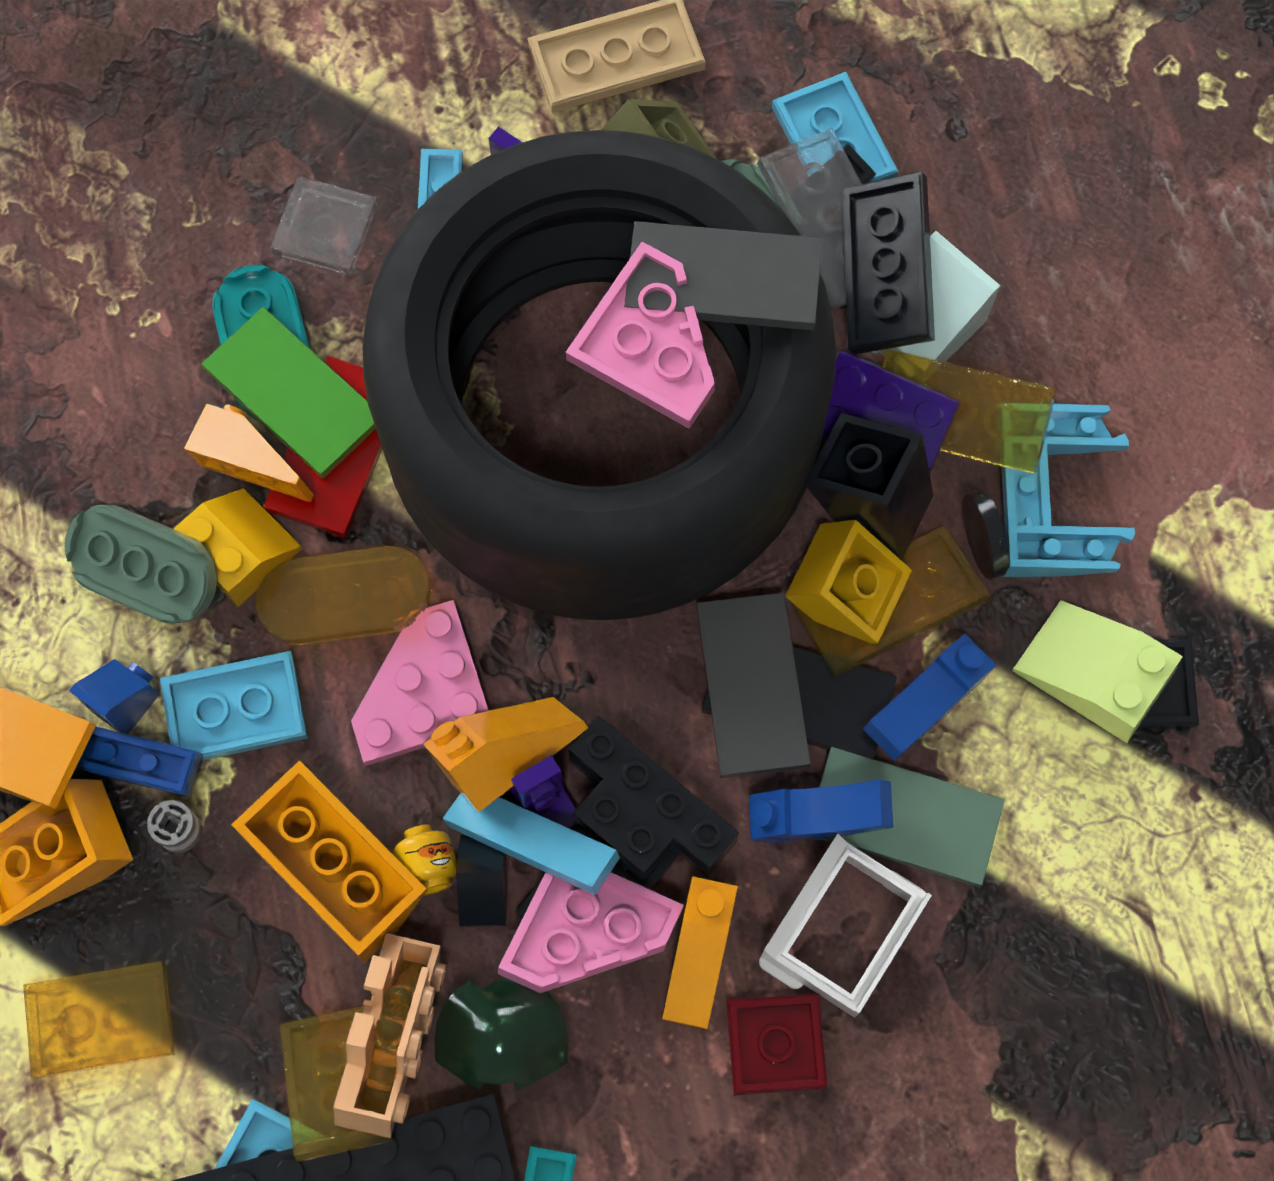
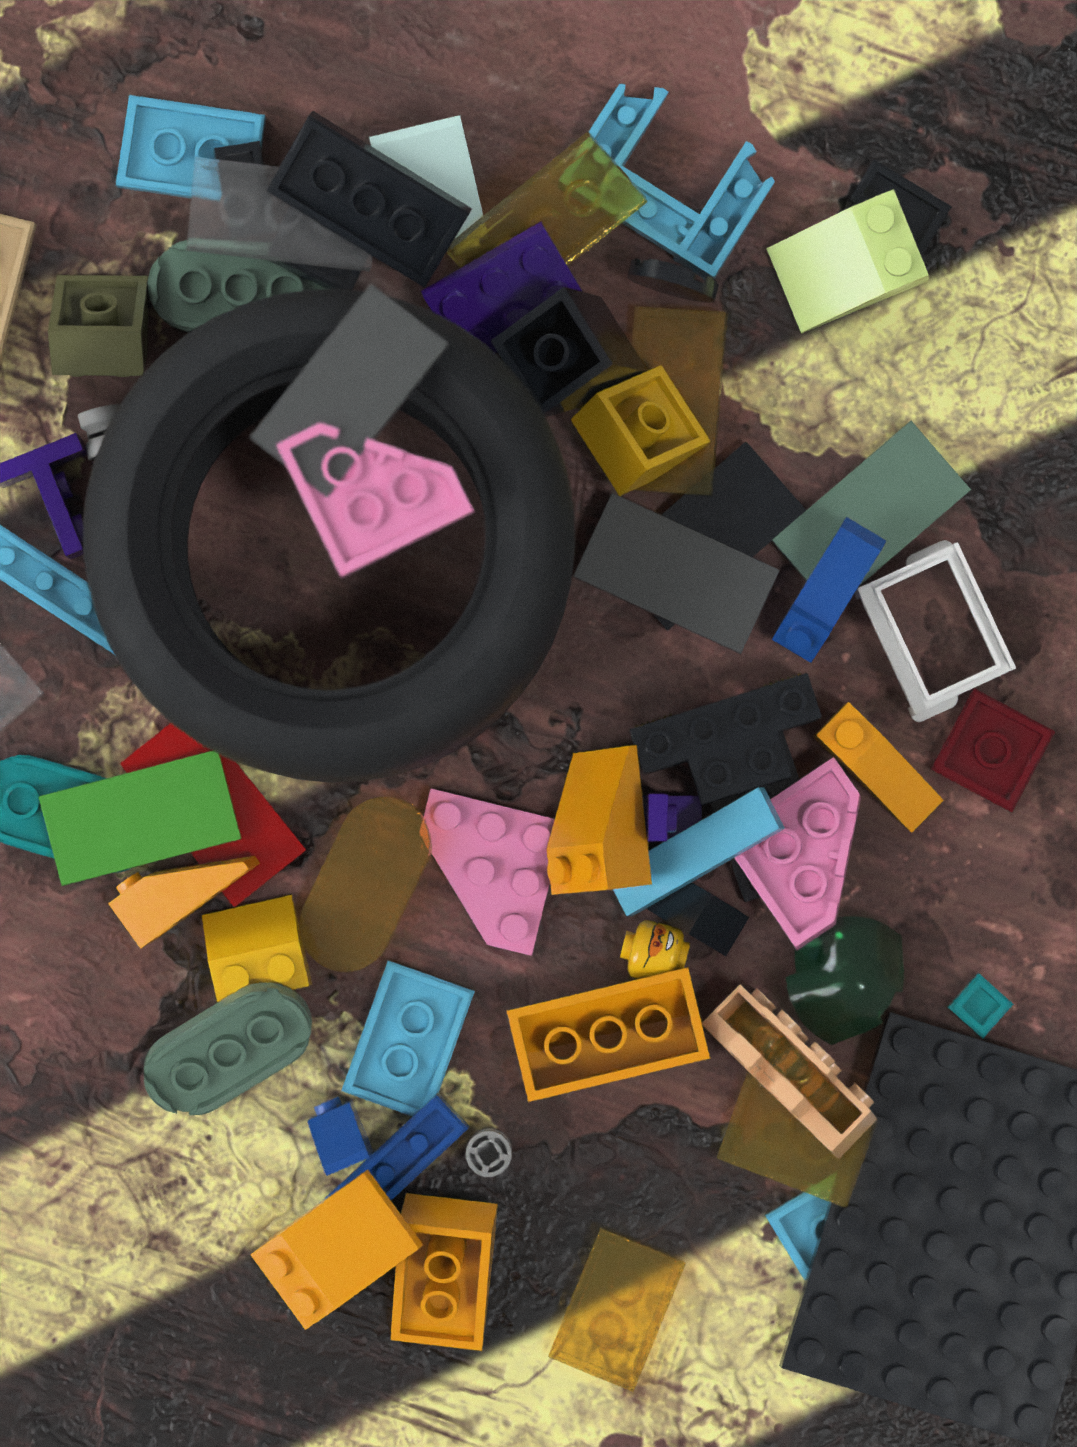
camera: 55 degrees left, 15 degrees up
blue slope [863,634,996,761] -> none

